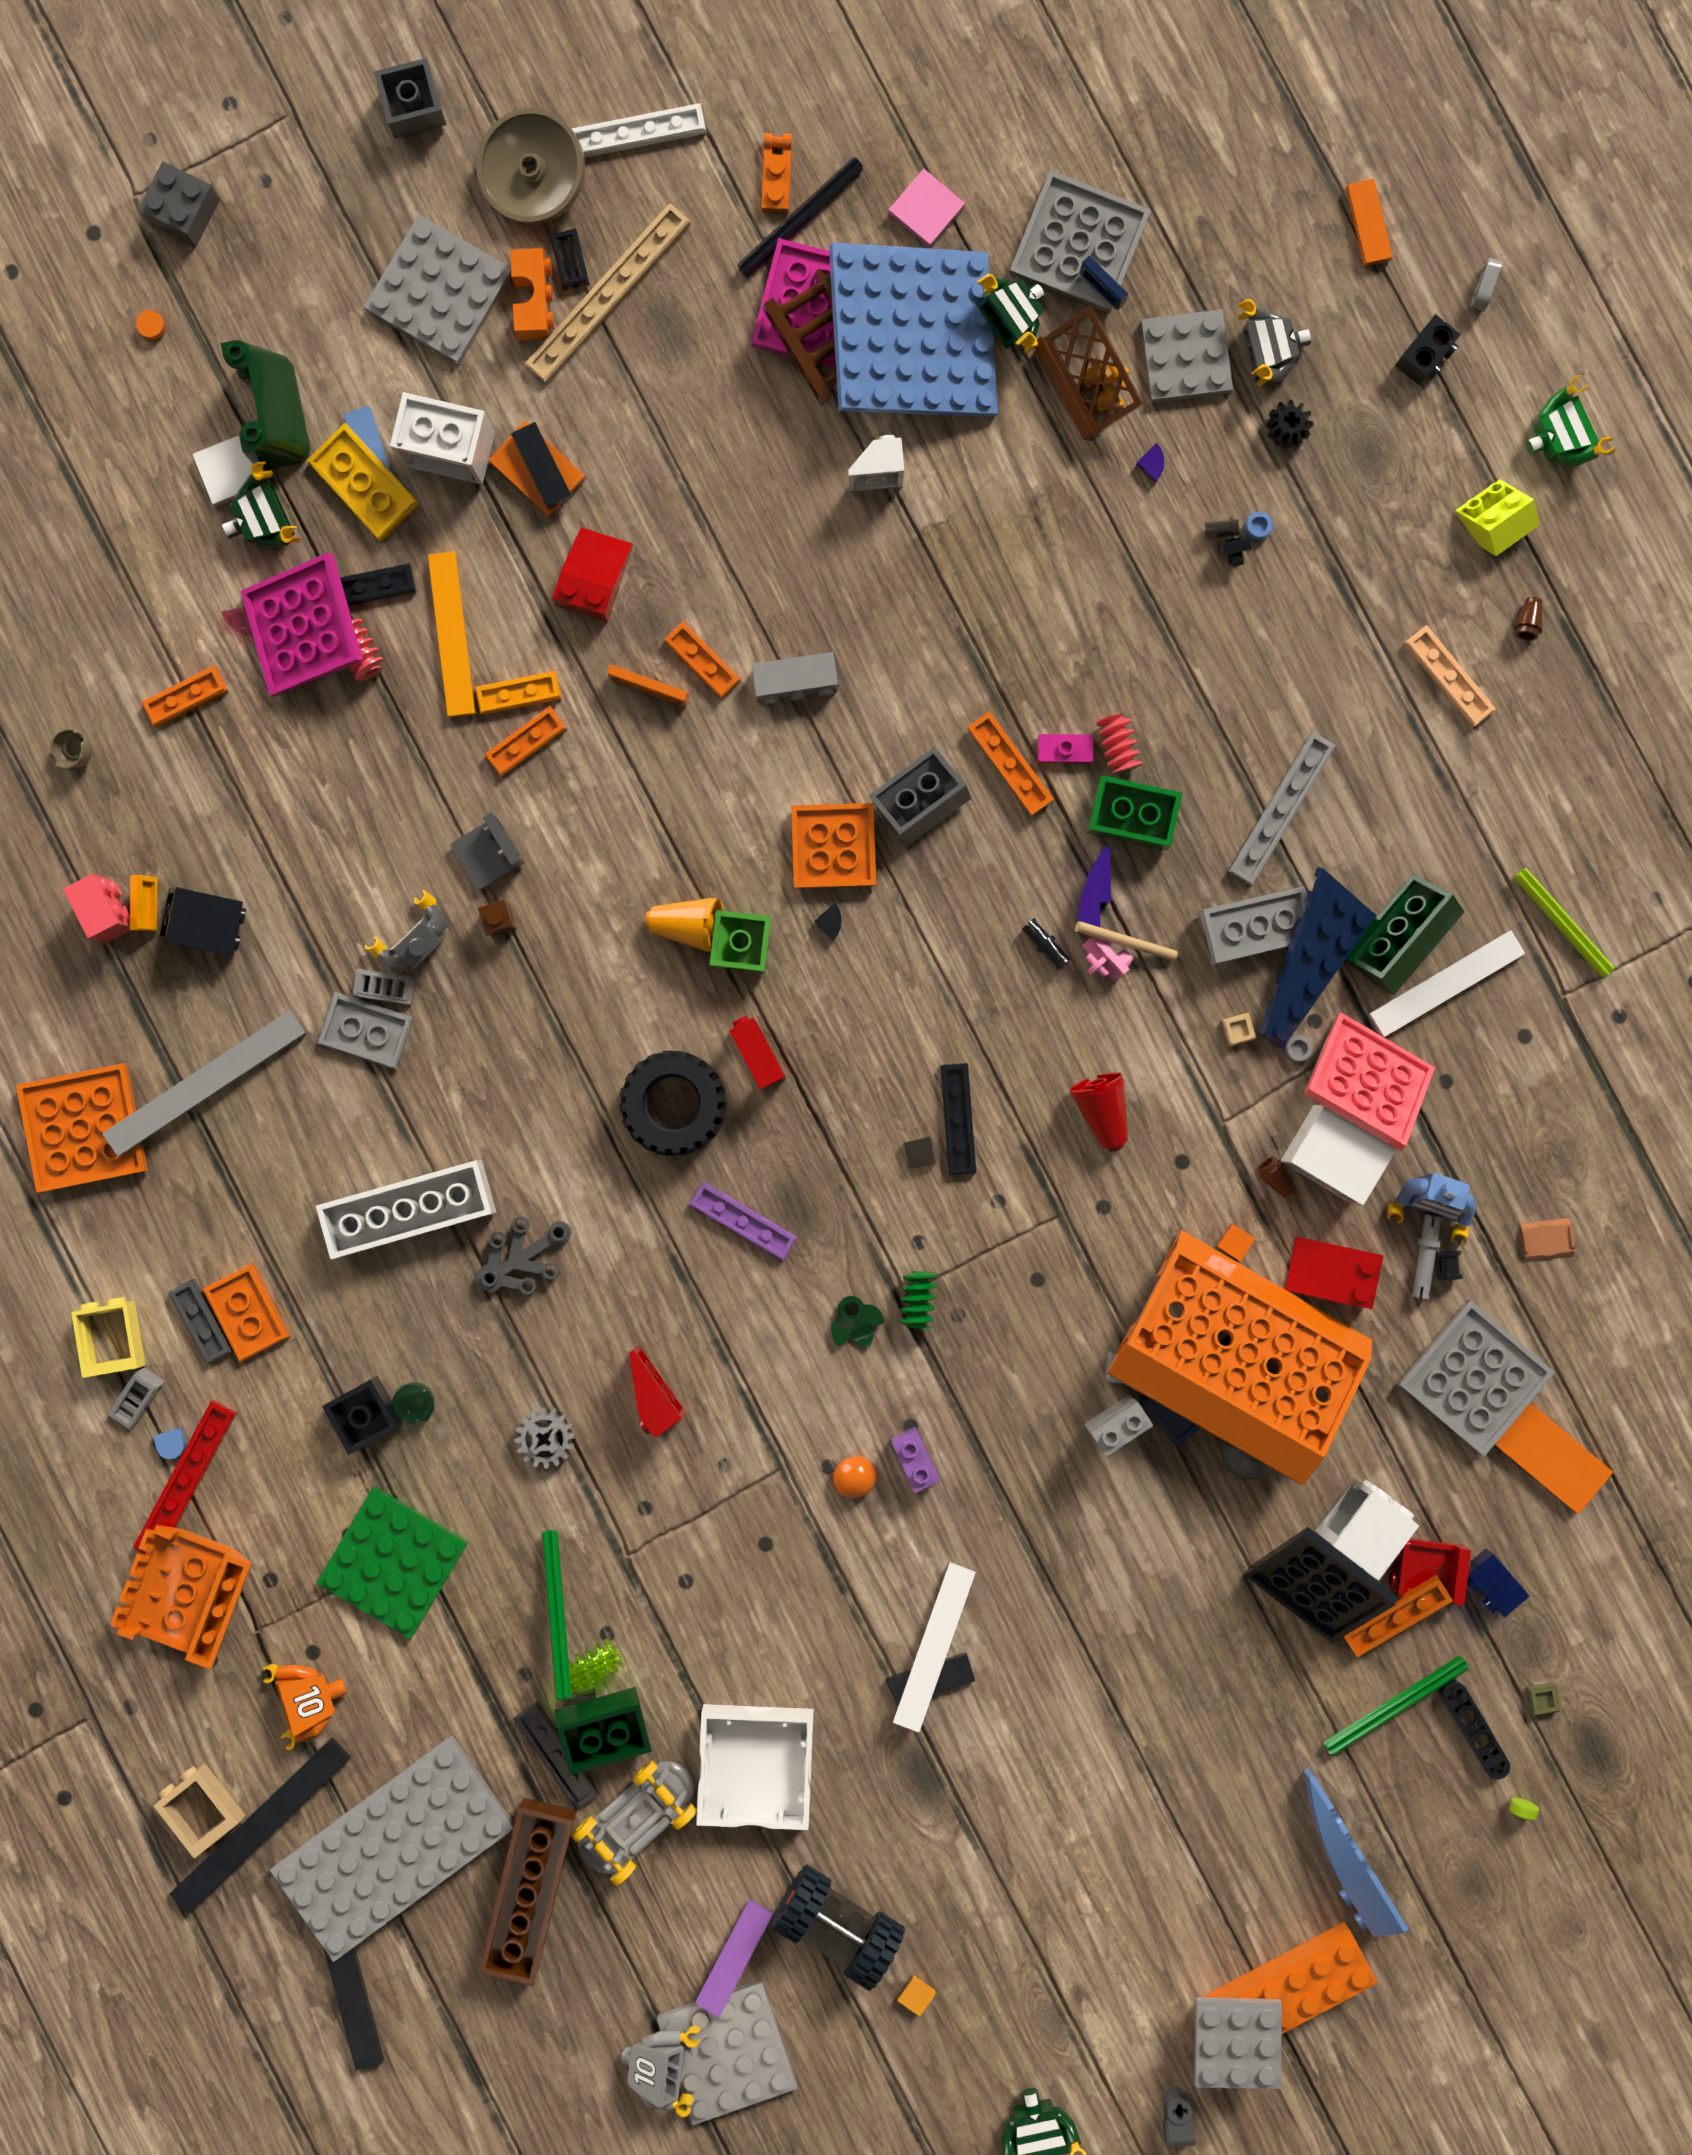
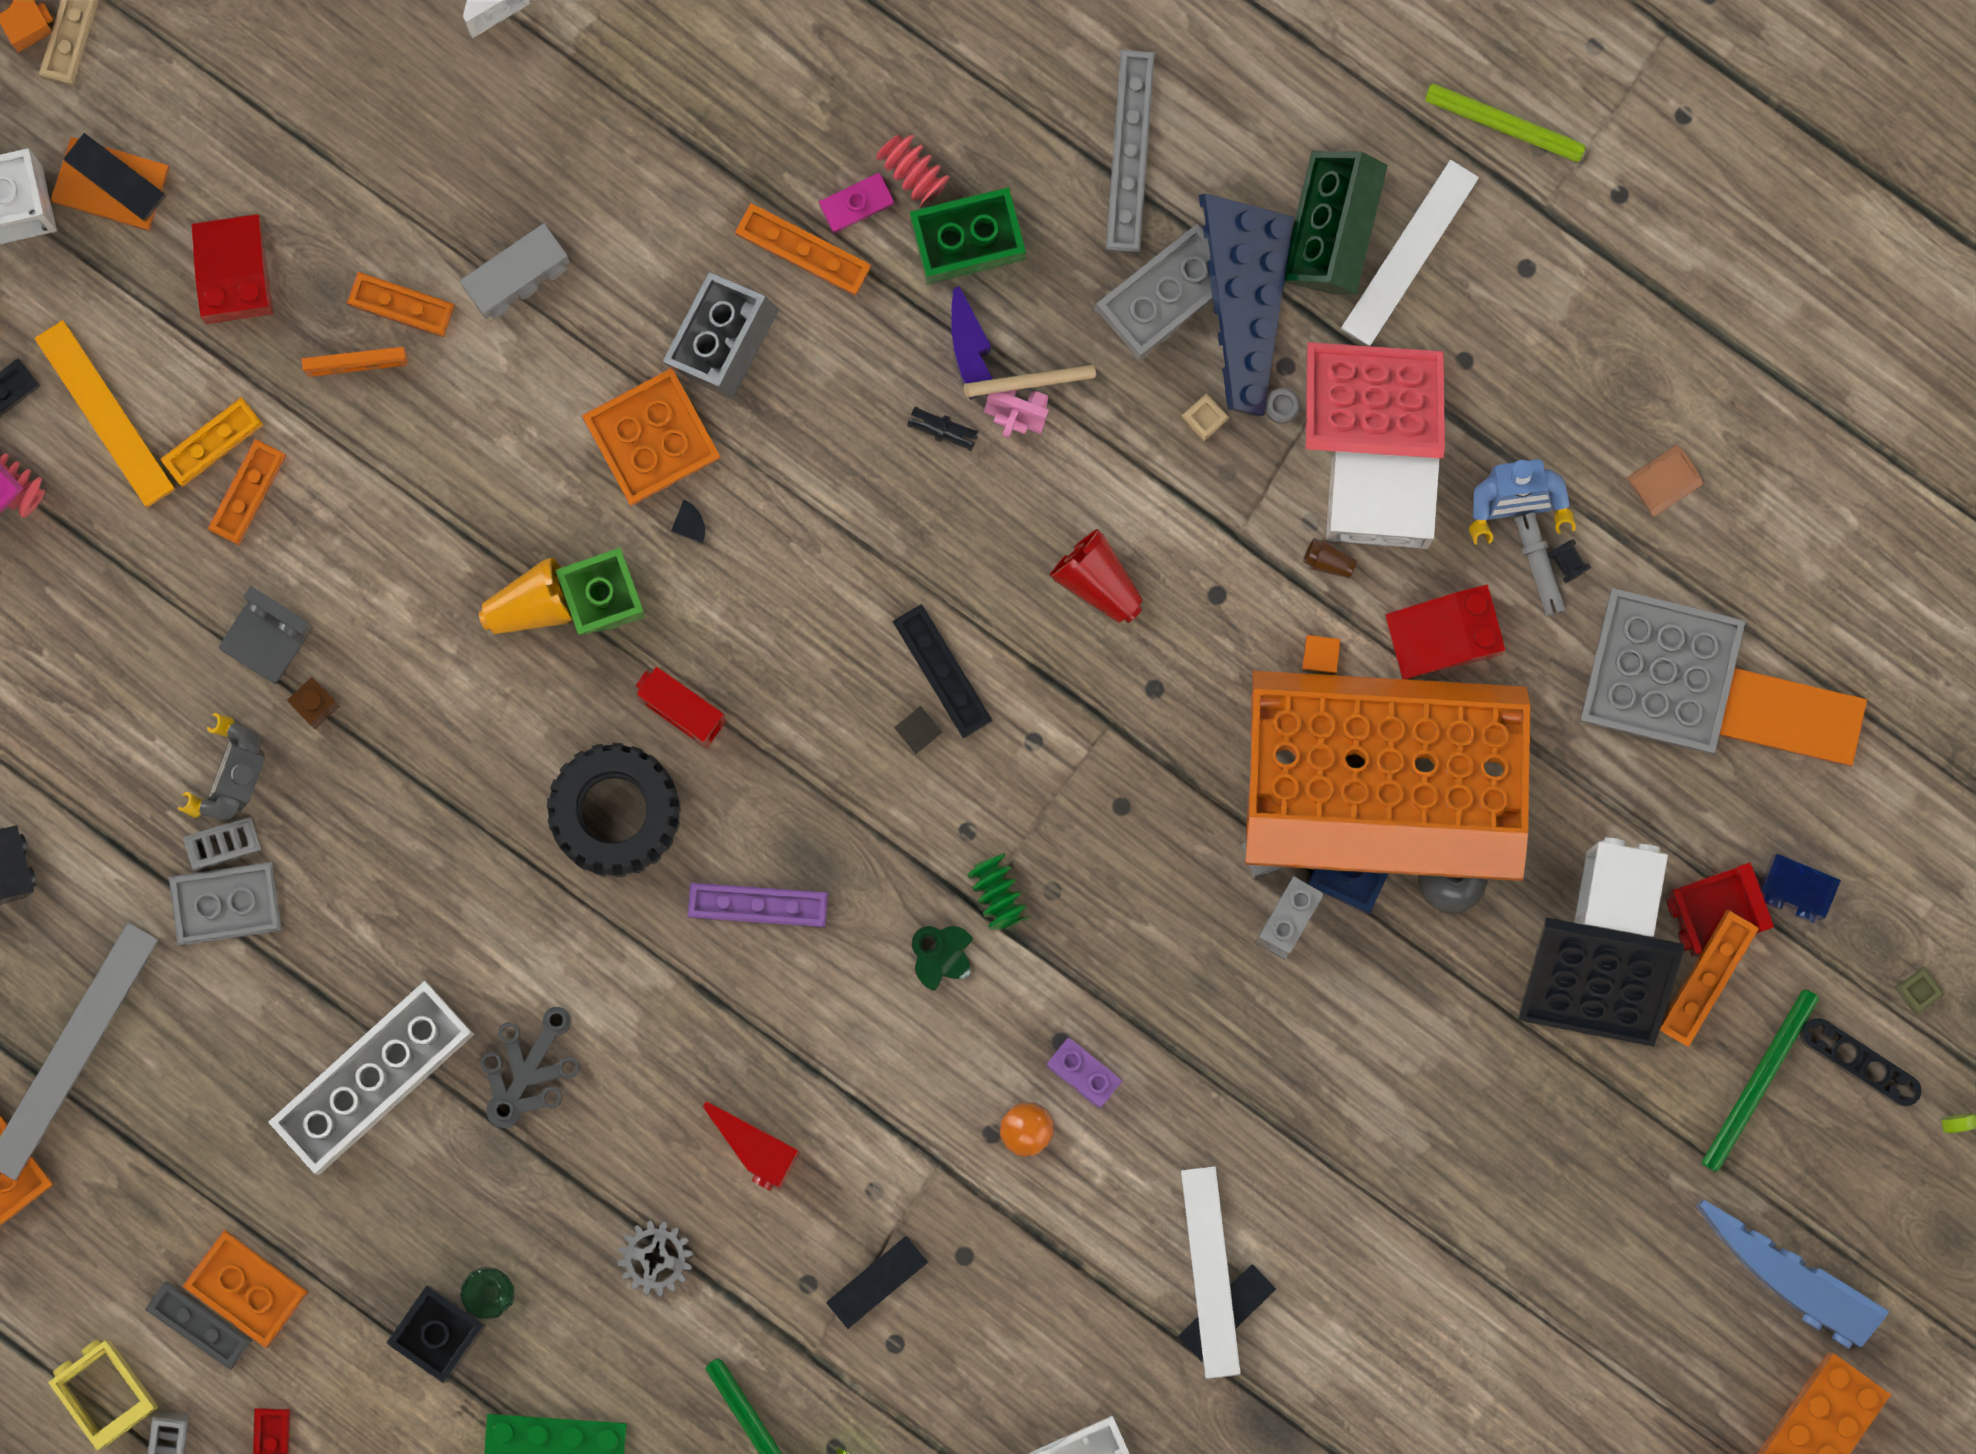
camera: 30 degrees left, 5 degrees down
none -> black tile [826,1236,928,1329]

